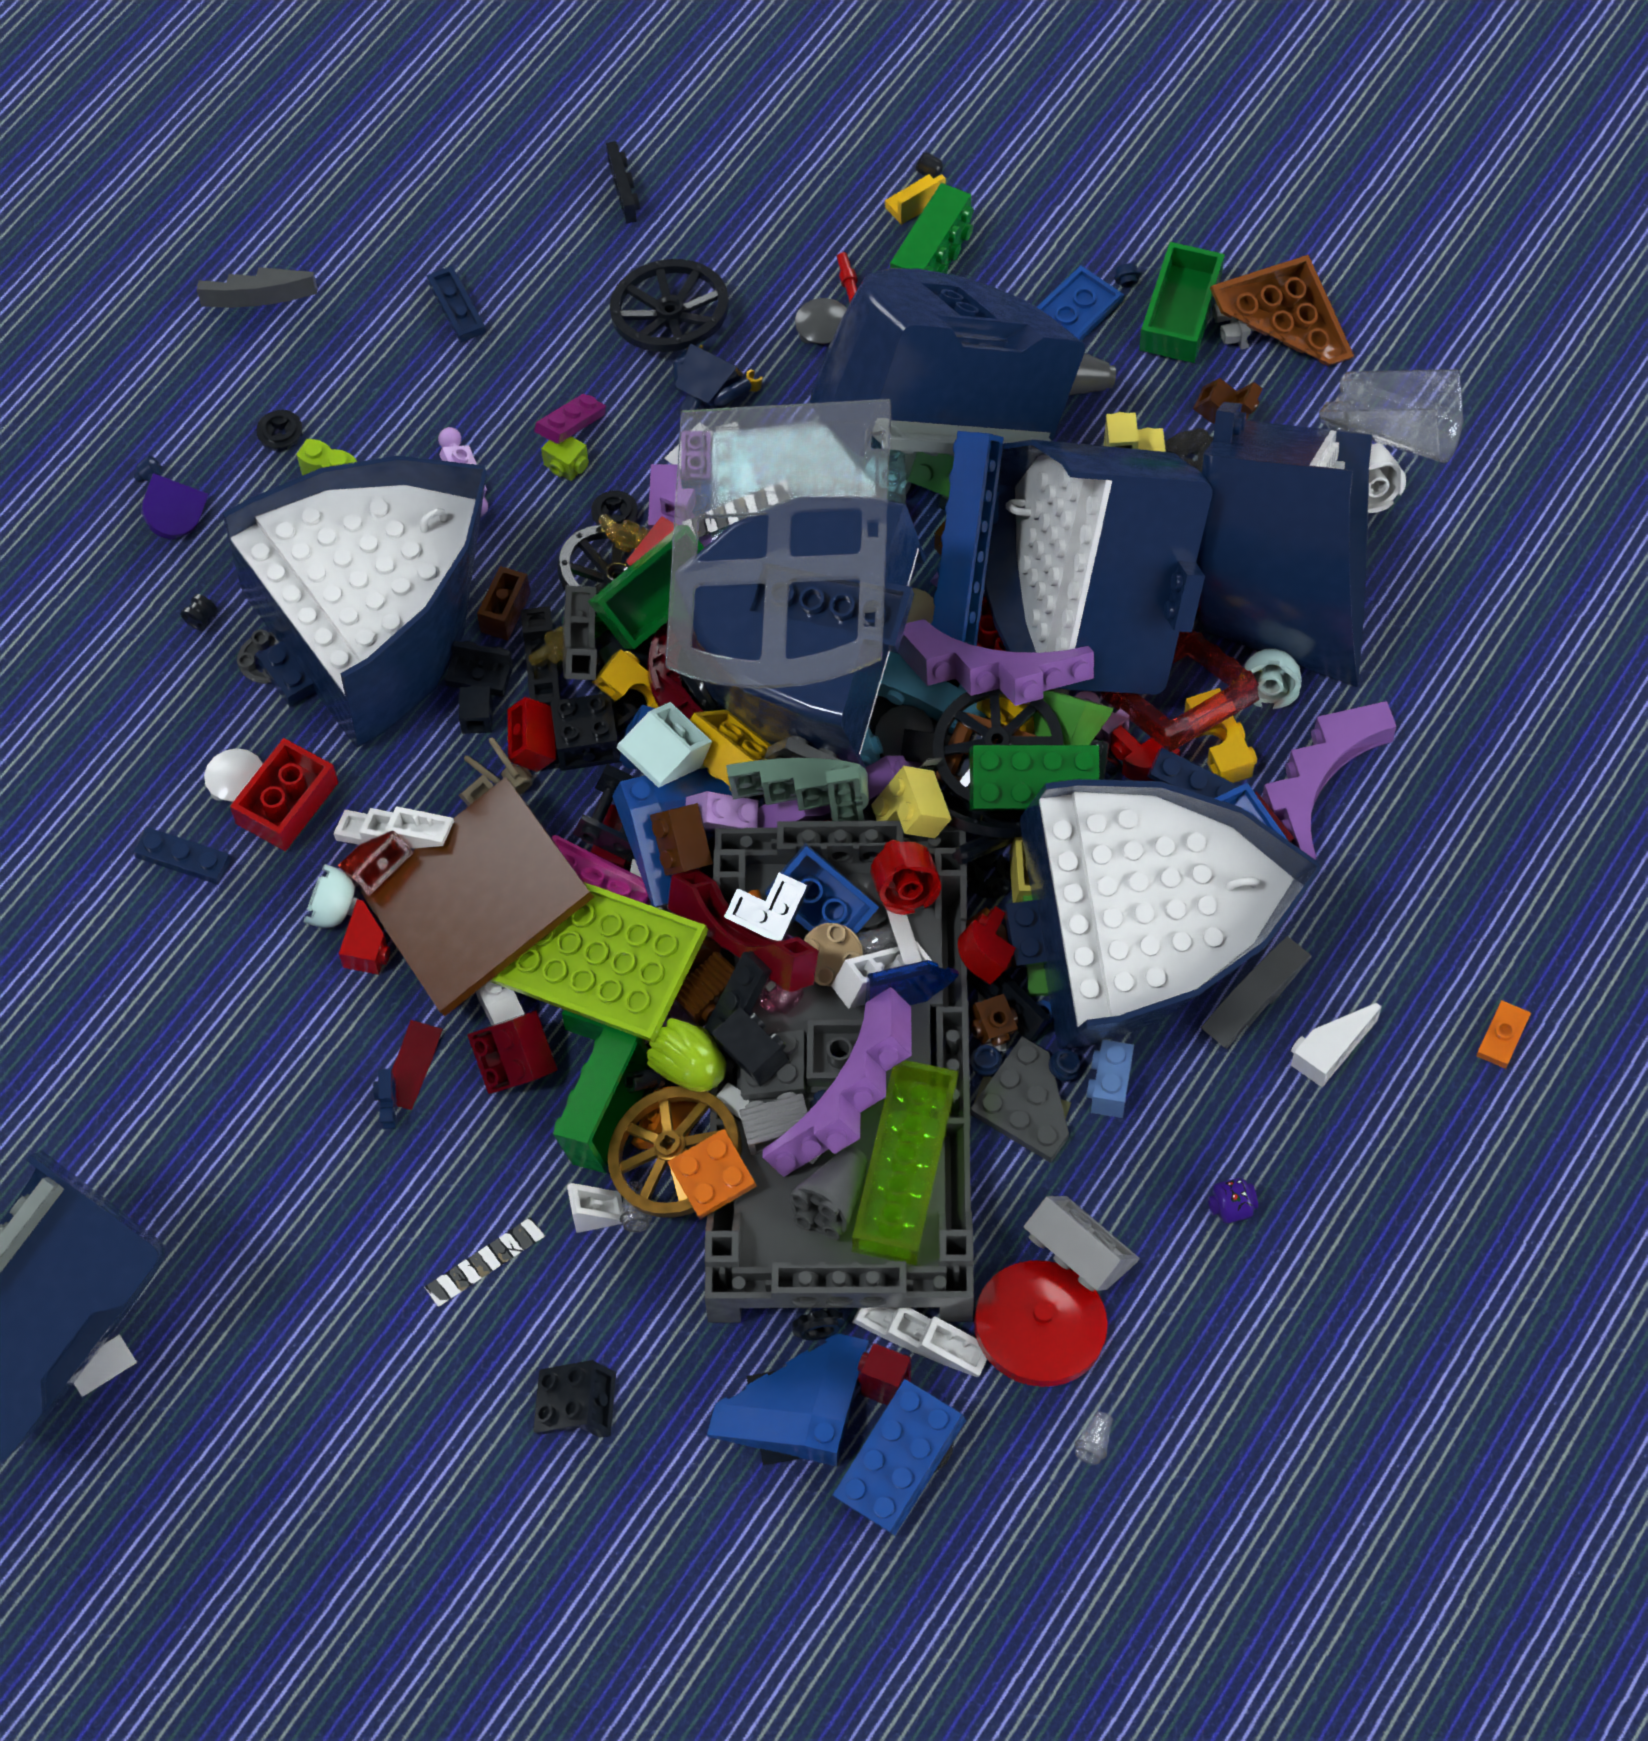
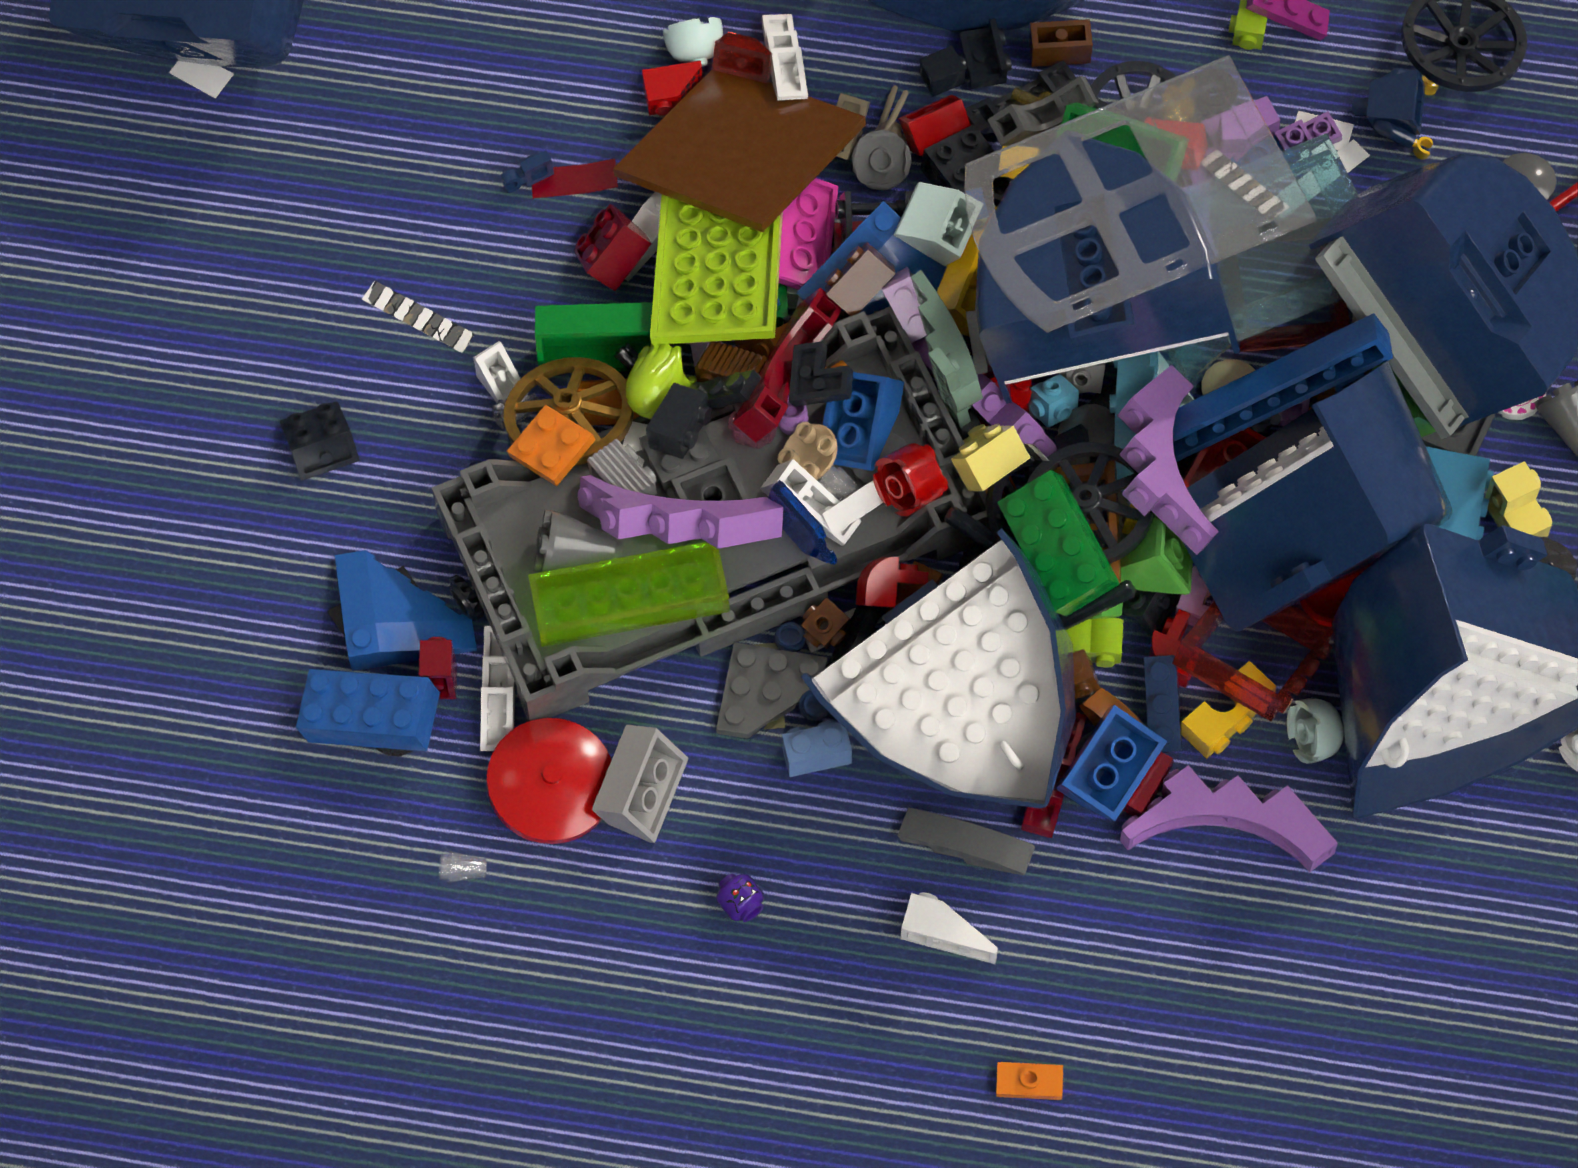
camera: 65 degrees right, 5 degrees up
none -> dark grey tile [851,129,912,190]

